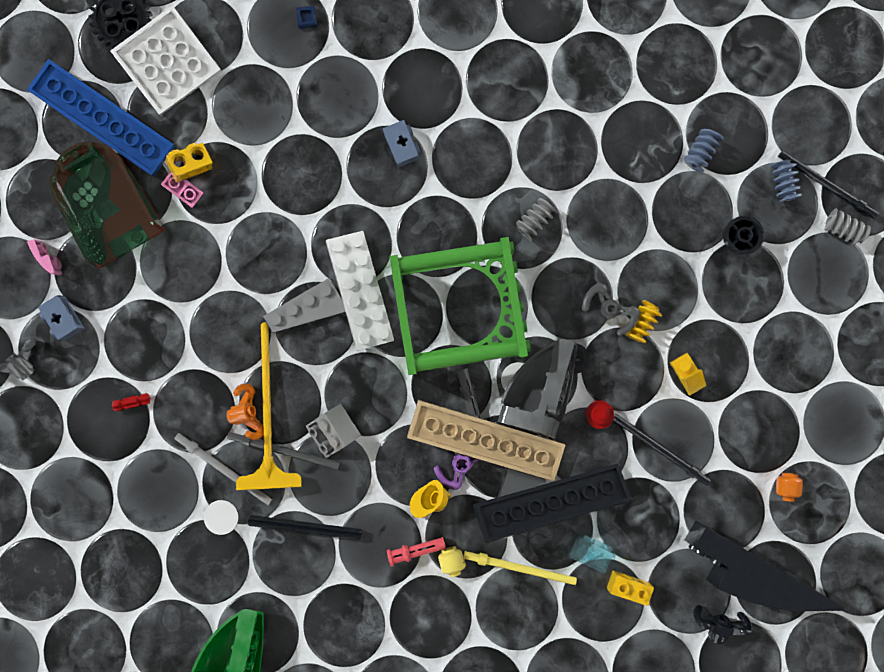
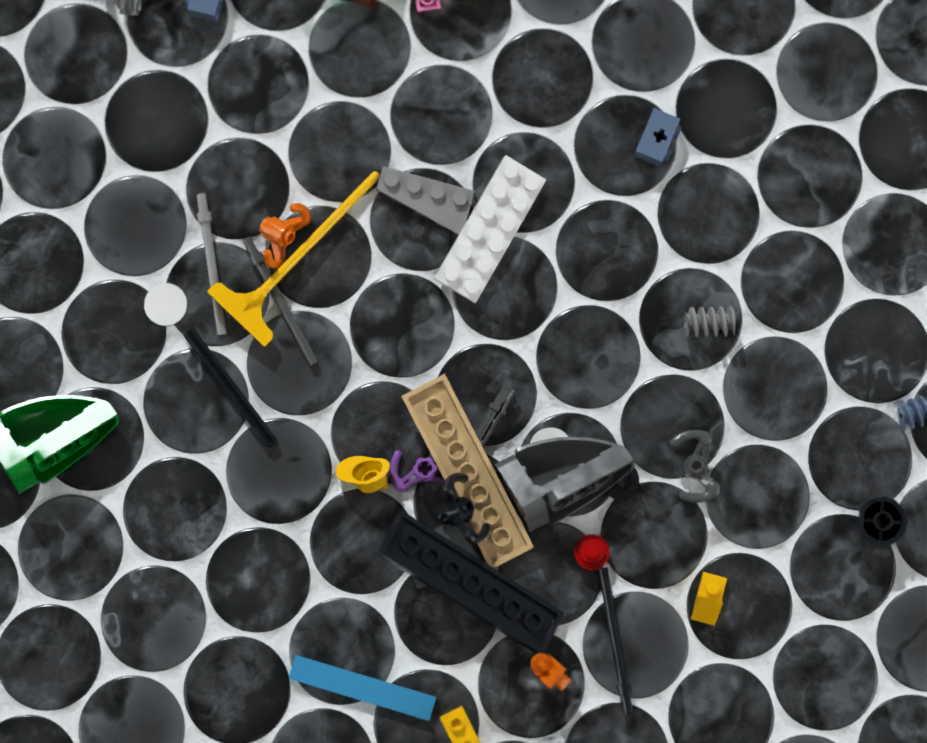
camera: 50 degrees right, 5 degrees down
red axle [112,393,151,412] -> none
light grey slope [306,403,361,458] -> none
coral pin [387,537,446,567] -> none
bright green arch [389,237,531,375] -> none
light yellow head [438,546,466,577] -> none
light yellow bar [463,551,577,585] -> none
clear light blue bracket [569,535,616,574] -> none
yellow piece [624,300,662,343] -> none
none -> dark azure tile [288,655,436,721]
none -> black piece [438,473,491,543]
none -> orange hips [530,653,571,691]

